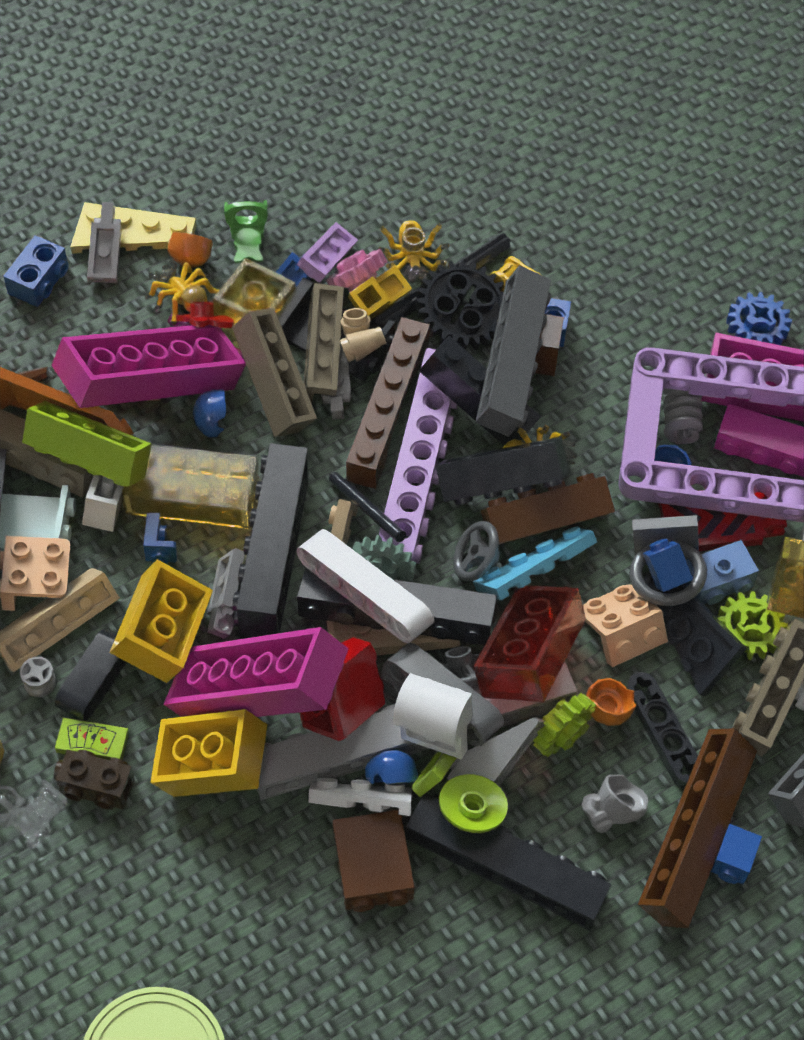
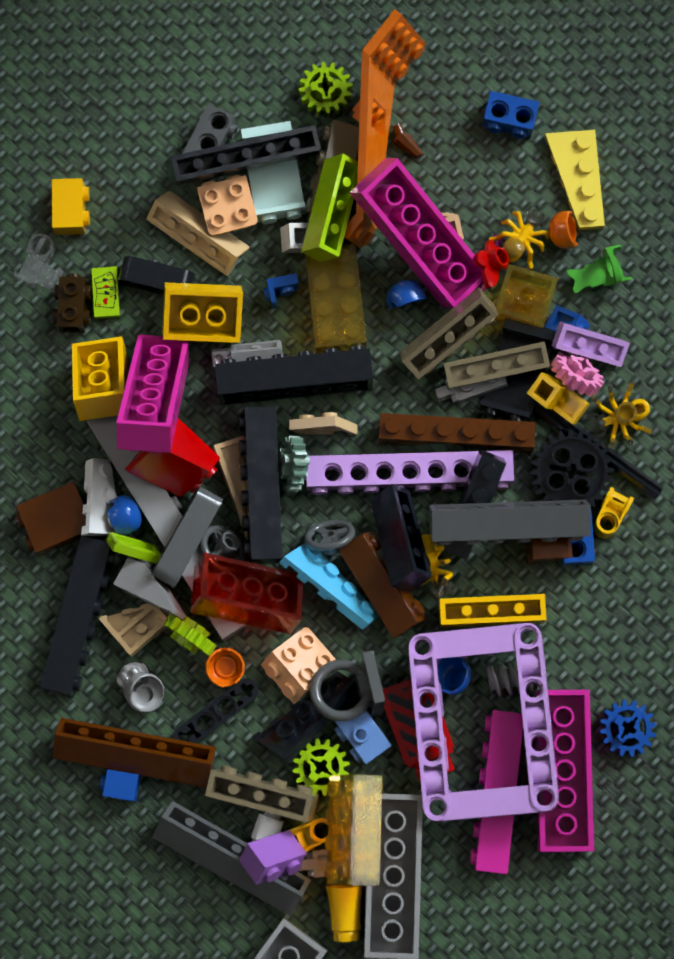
camera: 80 degrees right, 20 degrees up
light grey wheel [20,657,56,697] -> none
light grey hinge [87,202,122,283] -> none
white beam [296,529,434,643] -> none
black bar [329,472,406,542] -> none
tan cone [339,327,386,362] -> none
tan cone [341,308,370,338] -> none
white brick [393,673,473,759] -> none
lime dish [439,774,508,833] -> none
blue brick [643,538,693,592] -> none
none -> tan wing [99,603,167,657]
none -> yellow brick [438,594,547,628]

